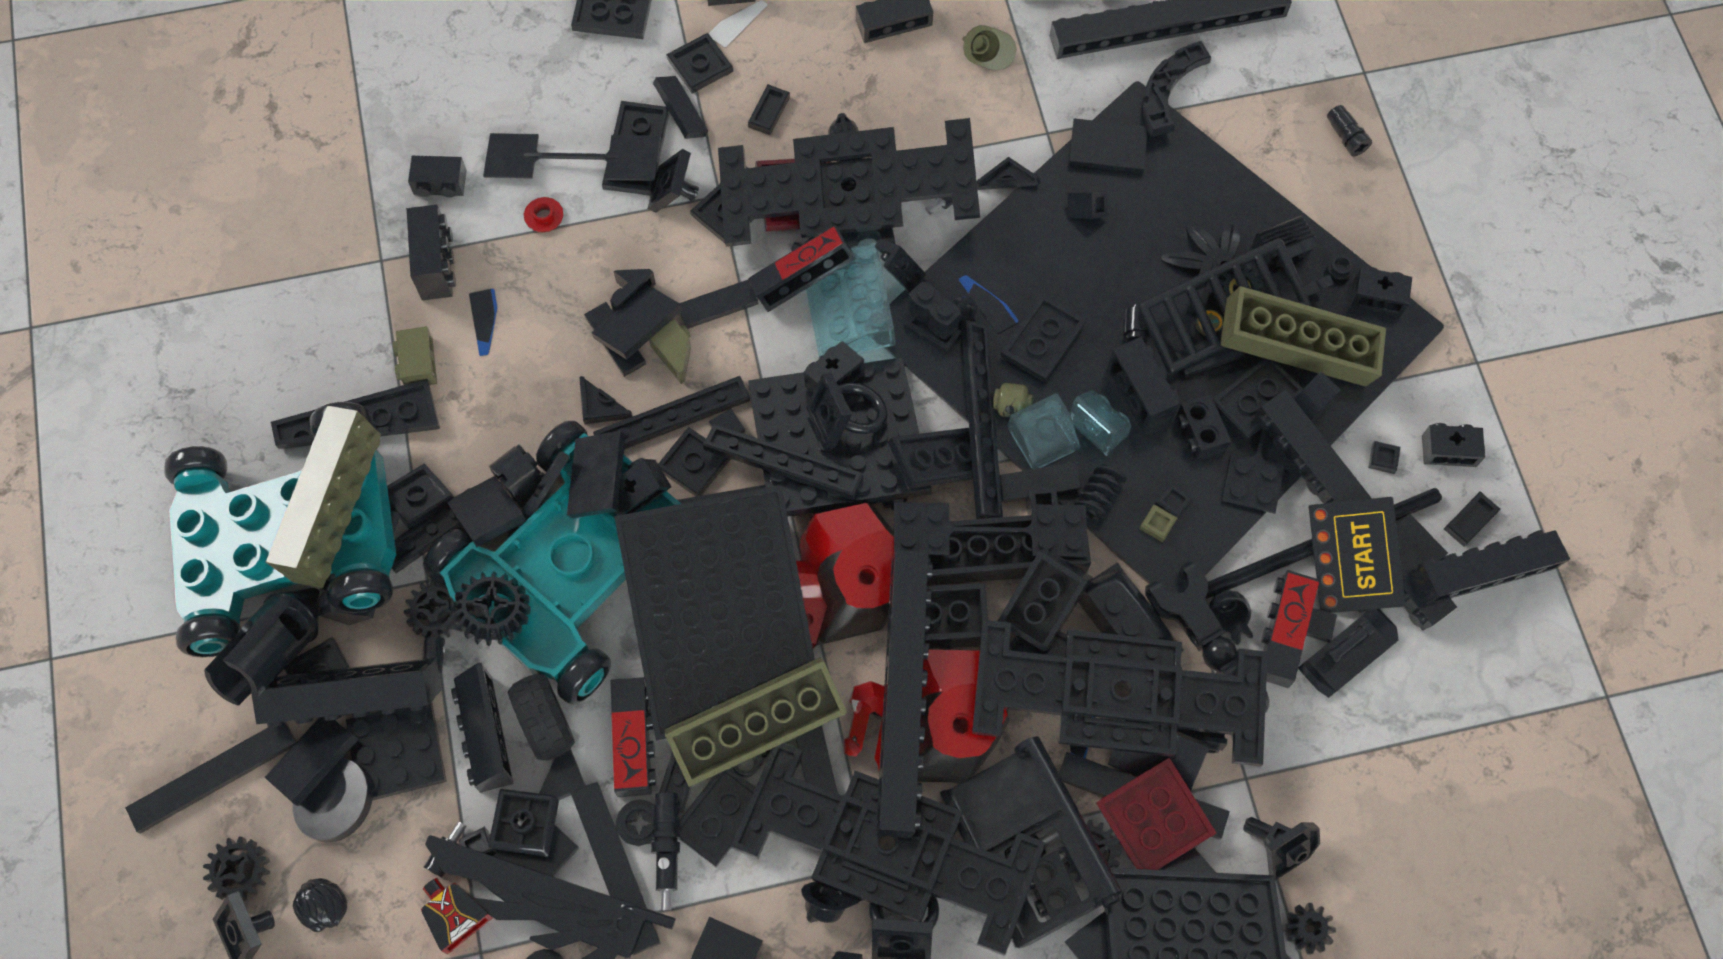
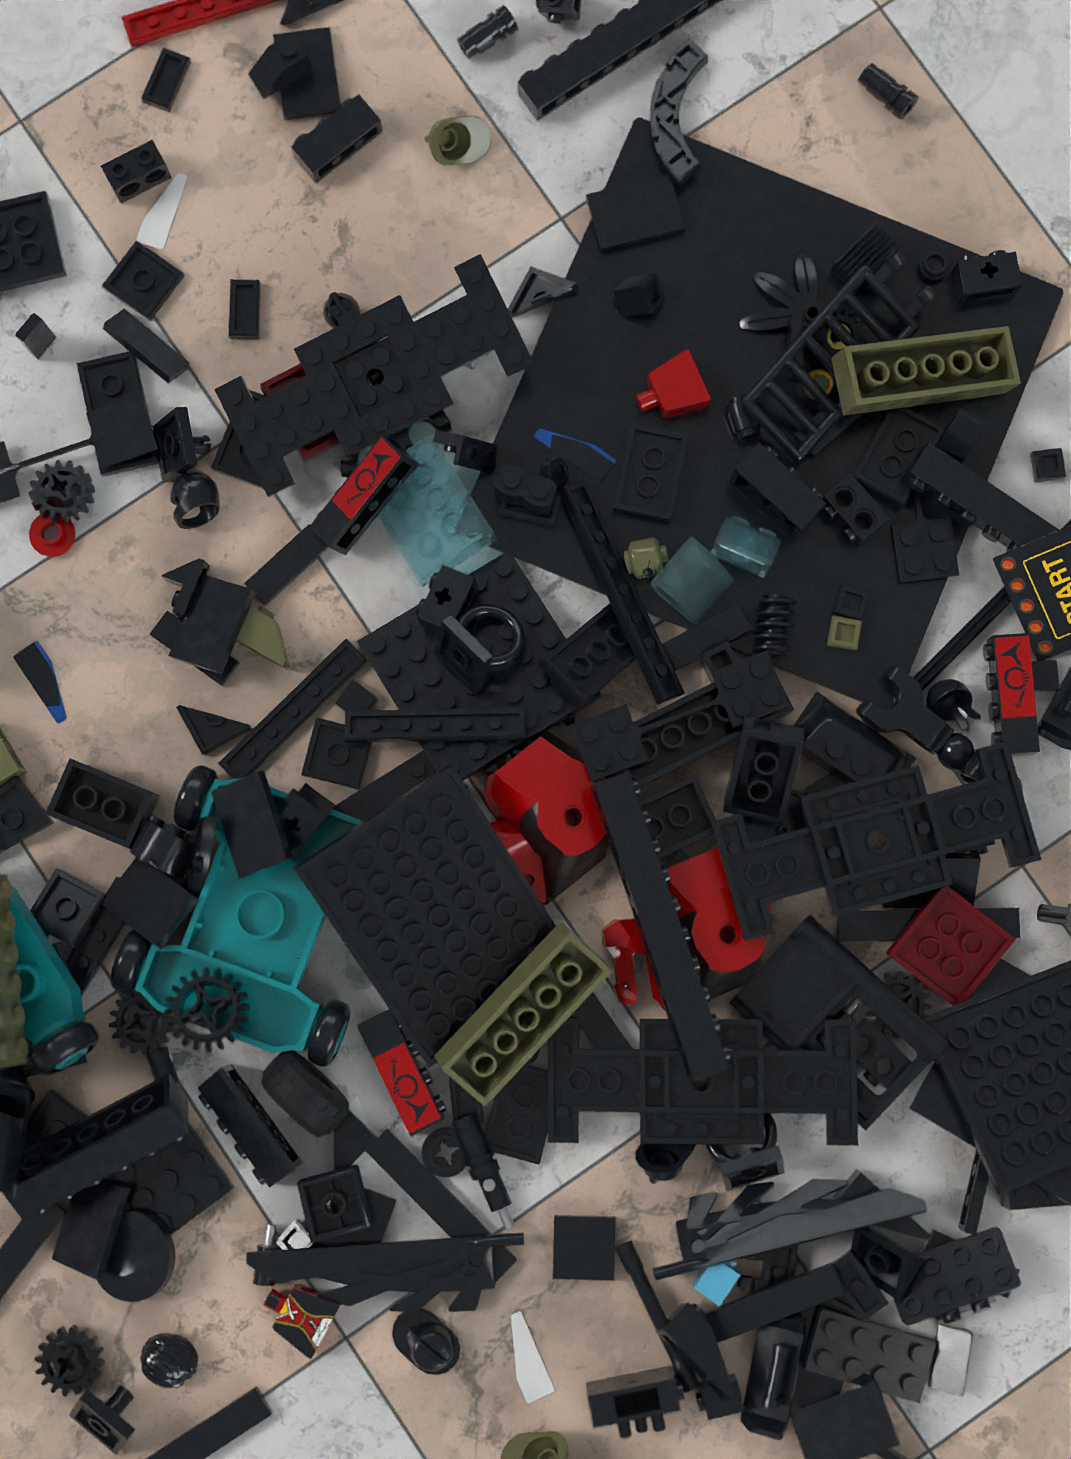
camera: 20 degrees left, 15 degrees up
none -> black tile [15,313,56,359]
none -> black gear [28,460,96,524]
none -> black brick [45,758,160,849]
none -> black helmet [170,471,220,529]
none -> red torso [636,349,711,418]

